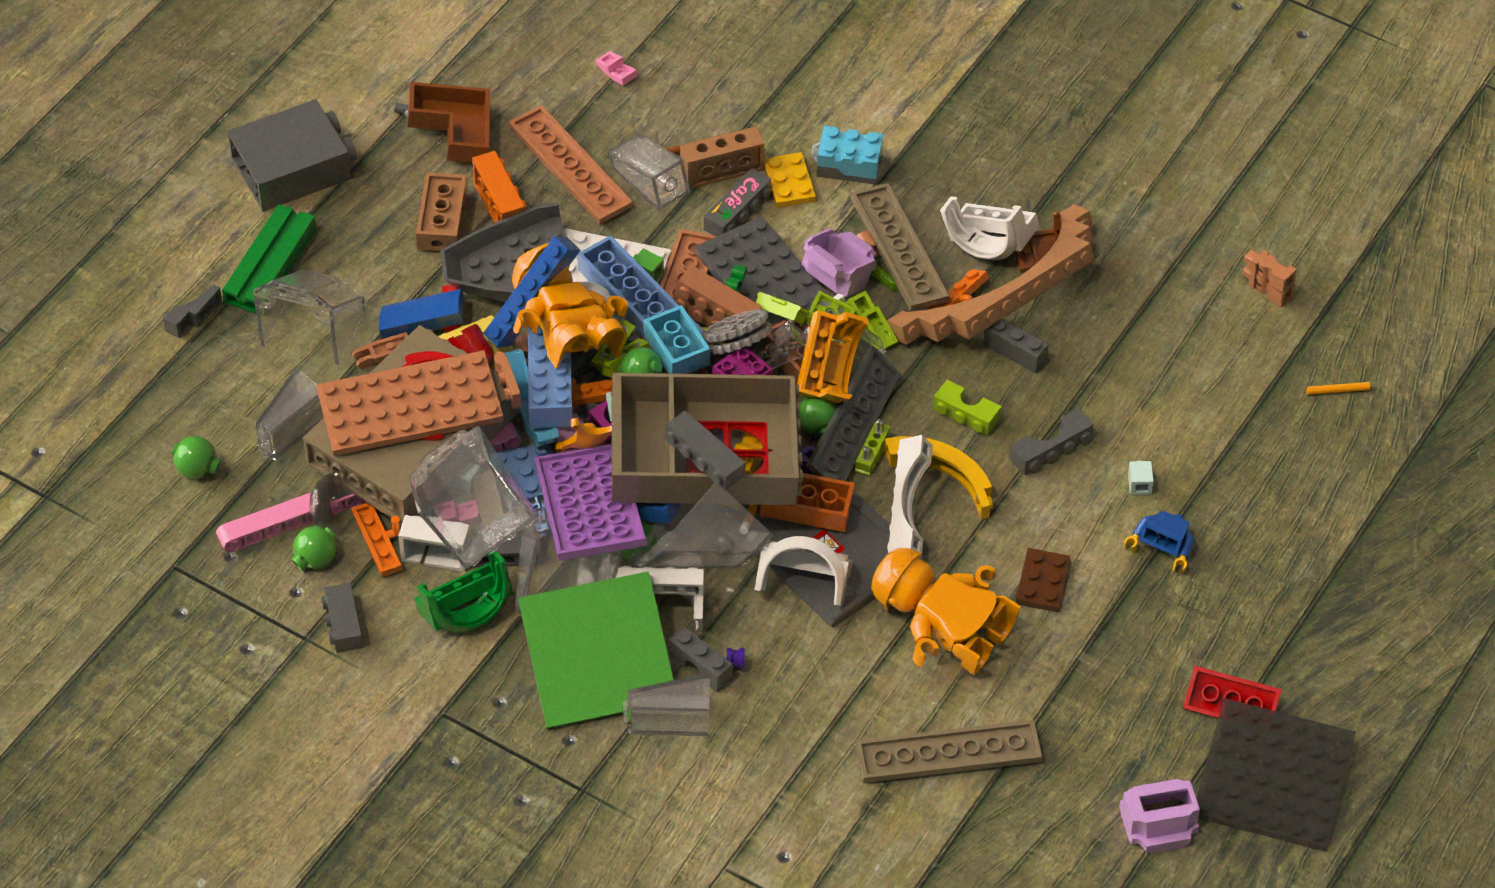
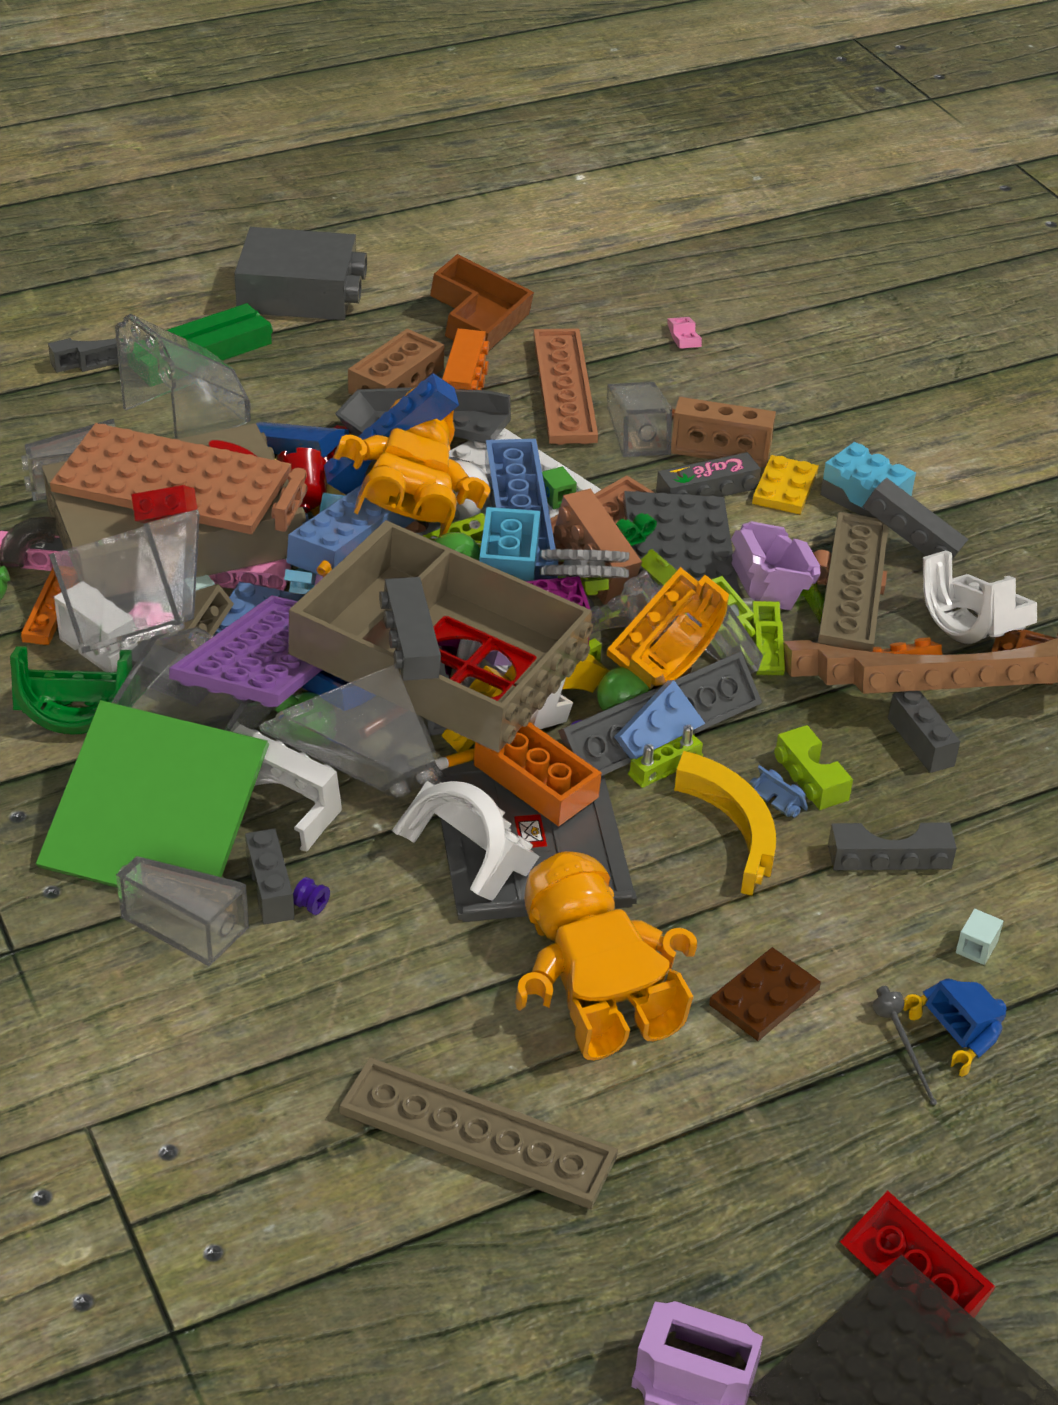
camera: 30 degrees right, 10 degrees down
white arch [887,435,933,558] -> none
none -> red brick [131,485,198,524]
none -> medium blue wing [614,680,705,759]
none -> medium blue hinge [749,765,808,818]
none -> dark grey brick [862,477,969,560]
none -> dark grey sword [872,986,937,1105]

